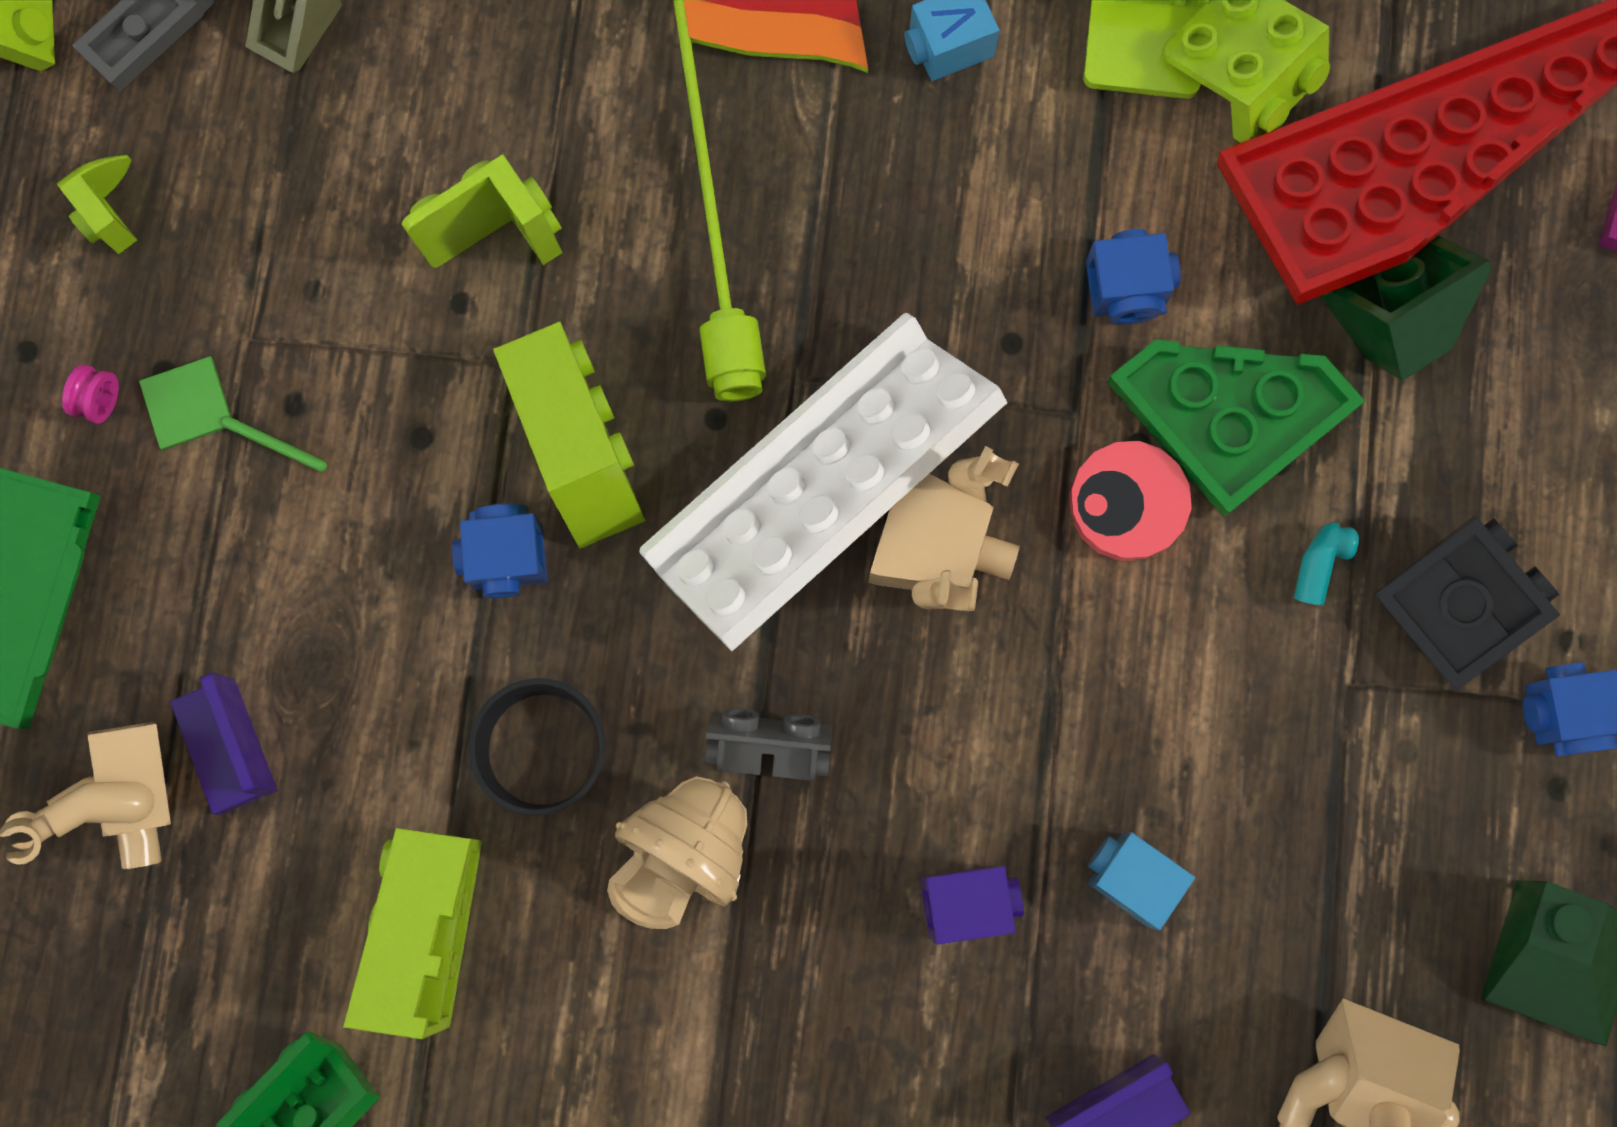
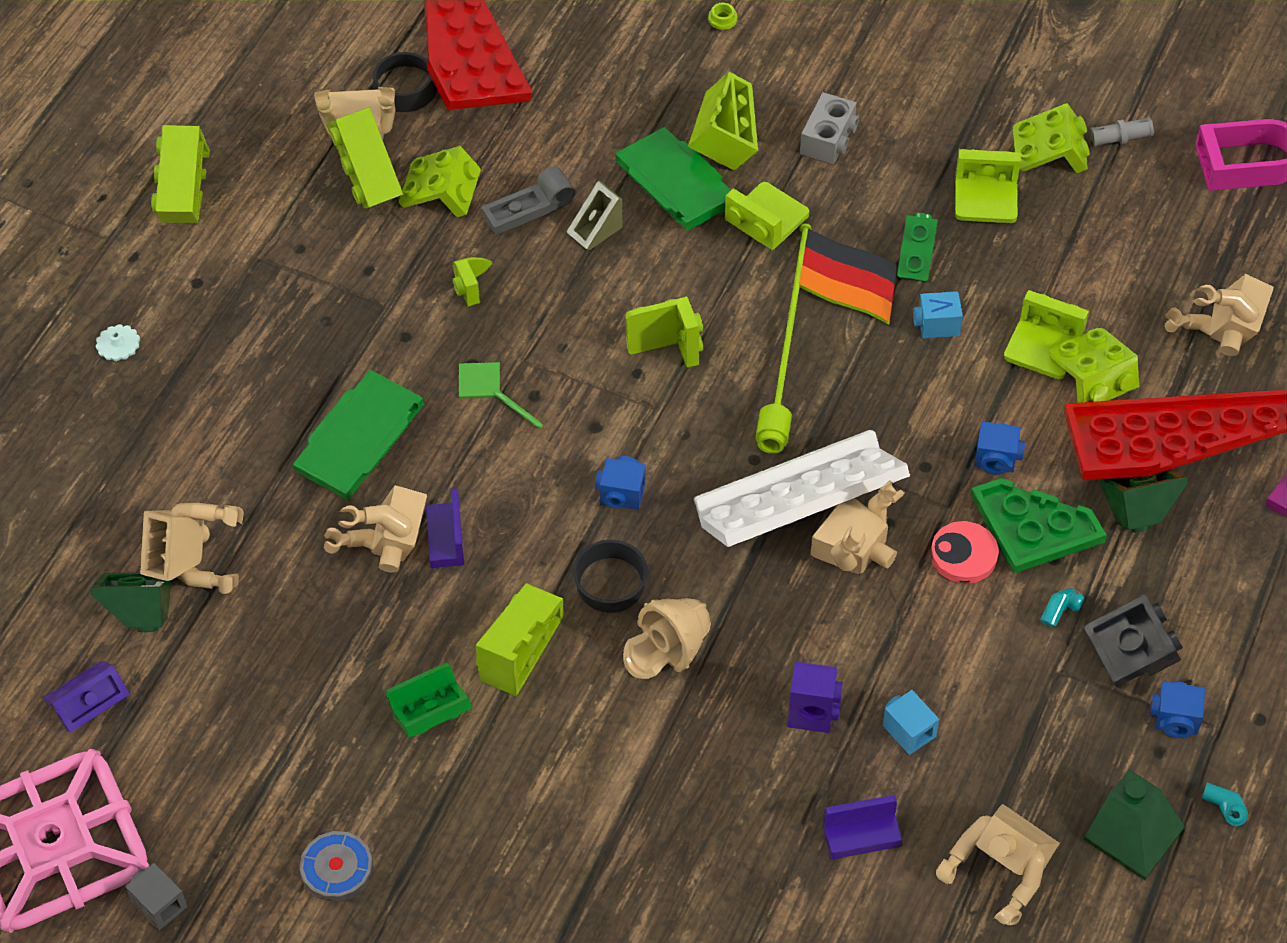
camera: 15 degrees right, 25 degrees down
dark pink bush [62,364,119,424] -> none
lime wedge [493,322,646,549] -> none
dark grey hinge [705,708,833,781] -> none

